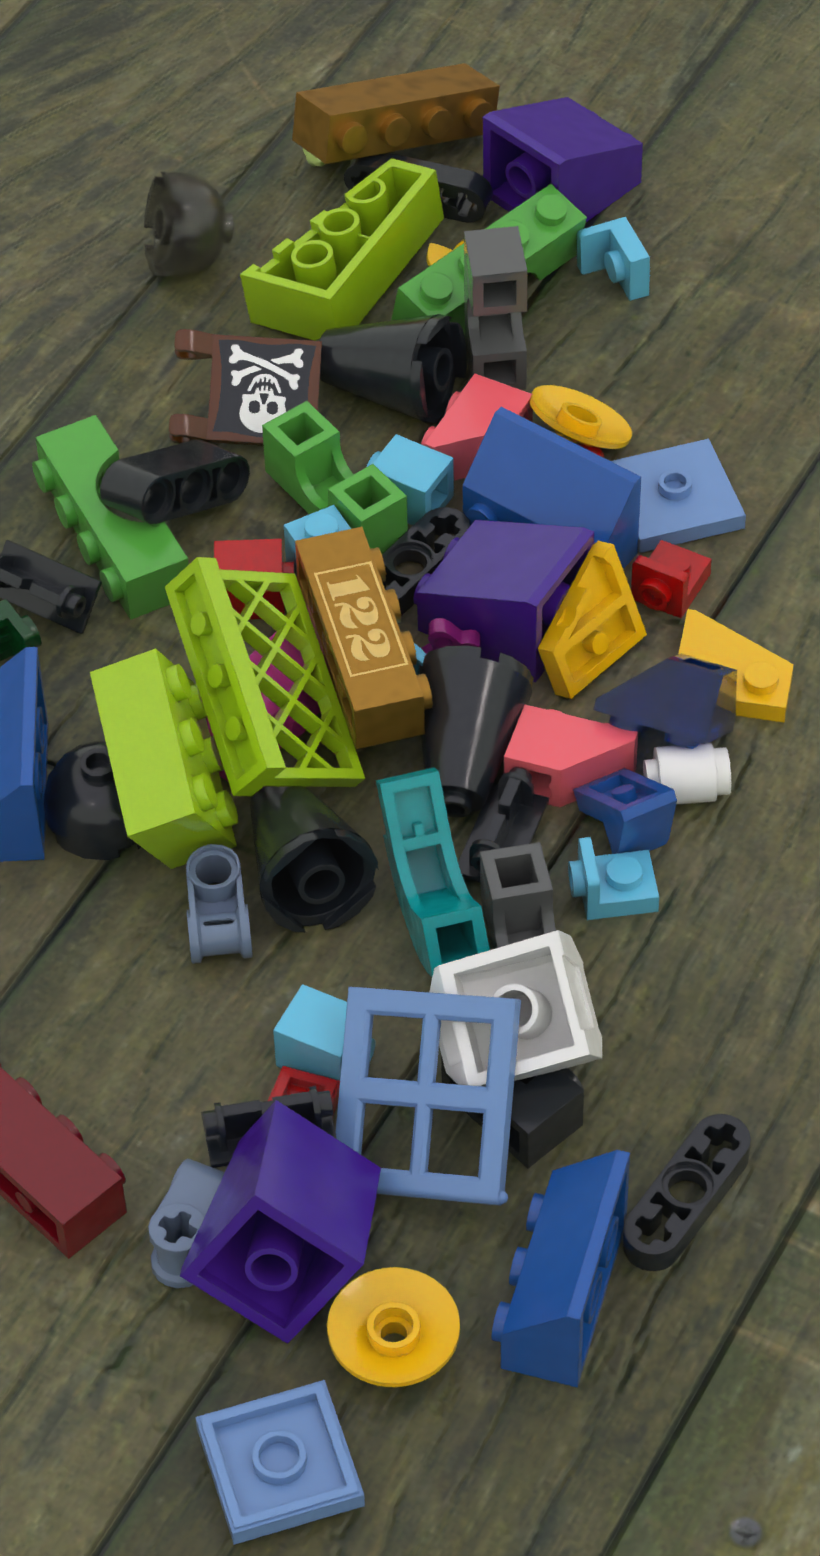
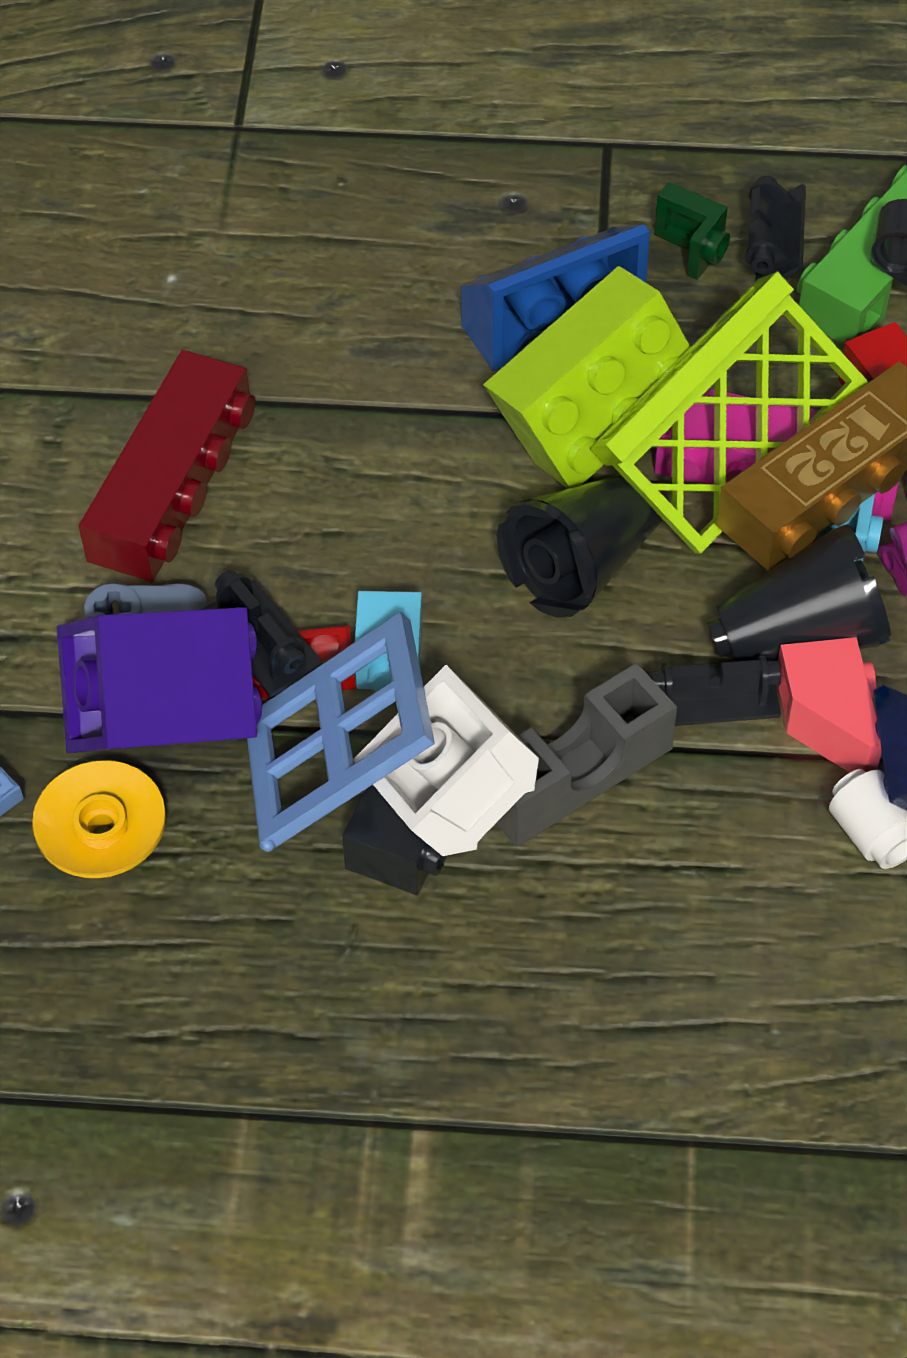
camera: 65 degrees right, 5 degrees up
sand blue piece [186,844,253,964] -> none
teal arch [376,768,490,977] -> none
blue slope [491,1150,630,1388] -> none
medium azure bracket [568,837,659,920] -> none
blue slope [573,768,677,854] -> none
black beam [623,1114,751,1271] -> none

